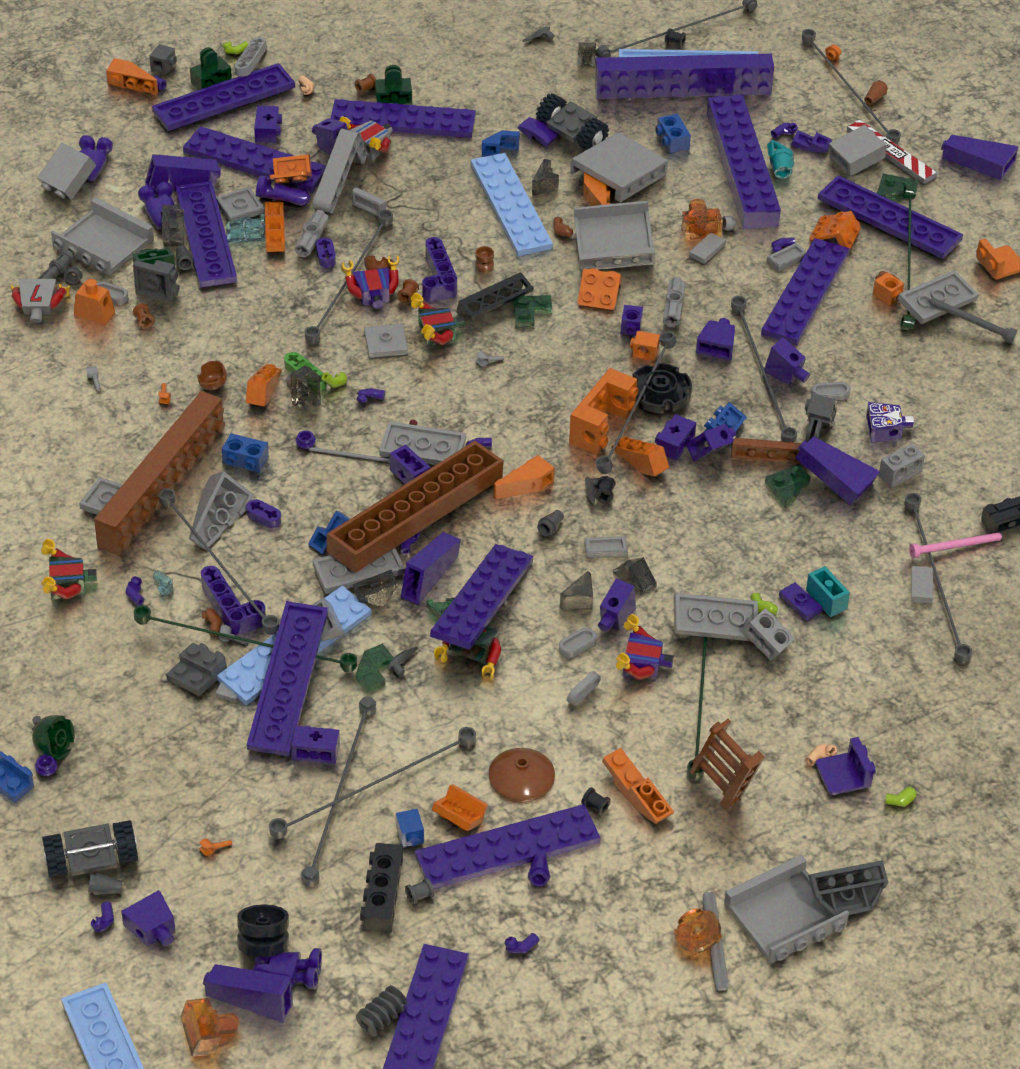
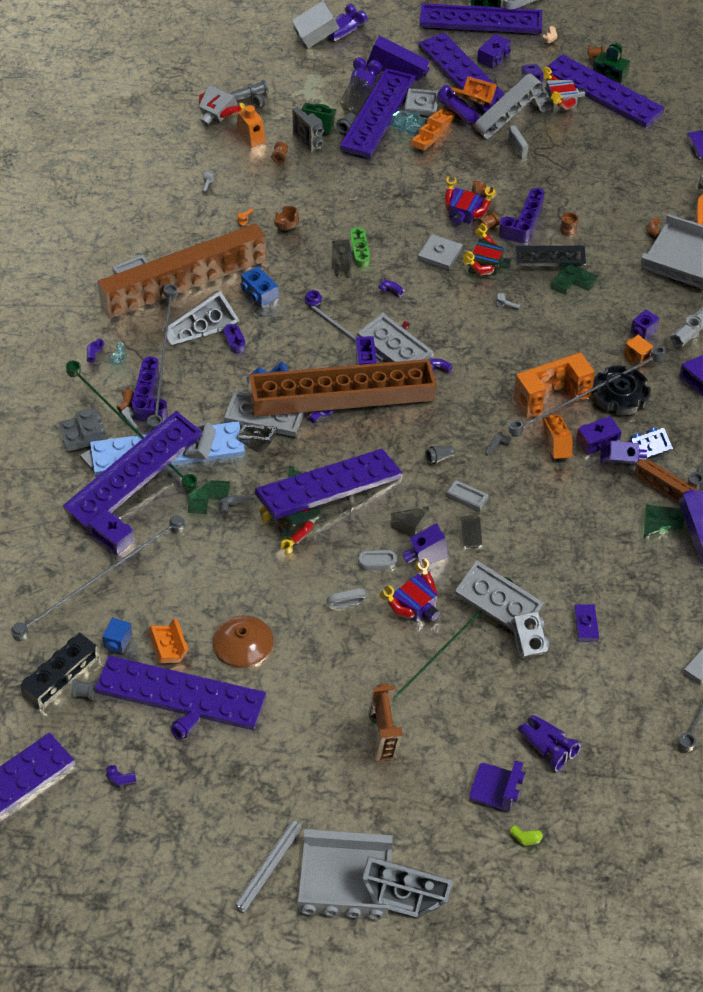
camera: 35 degrees right, 5 degrees up
torso [41,539,97,600] -> none
light grey panel [51,197,154,276] -> none
light grey tile [97,282,129,305] -> none
orange slope [245,364,282,406] -> none
dark grey piece [269,727,476,839] -> none
light grey piece [295,210,329,258] -> none
dark grey piece [305,210,393,344] -> none
dark purple beam [316,238,336,268] -> none
lime arm [321,372,347,389] -> none
dark purple slope [401,532,461,605] -> none
light blue plate [471,153,553,257] -> none
blue slope [482,130,520,157] -> none
orange slope [493,455,555,500] -> none
clear smoke slope [532,159,559,195] -> none
orange bracket [578,268,622,311] -> none
black bush [581,787,611,816] -> none
black bush [595,476,616,503] -> none
orange slope [602,748,674,824] -> none
clear orange plate [674,908,722,955] -> none
lime arm [750,593,778,615] -> none
light nougat arm [805,744,838,766] -> none
teal brick [806,566,850,617] -> none
none -> dark purple piece [517,715,581,772]

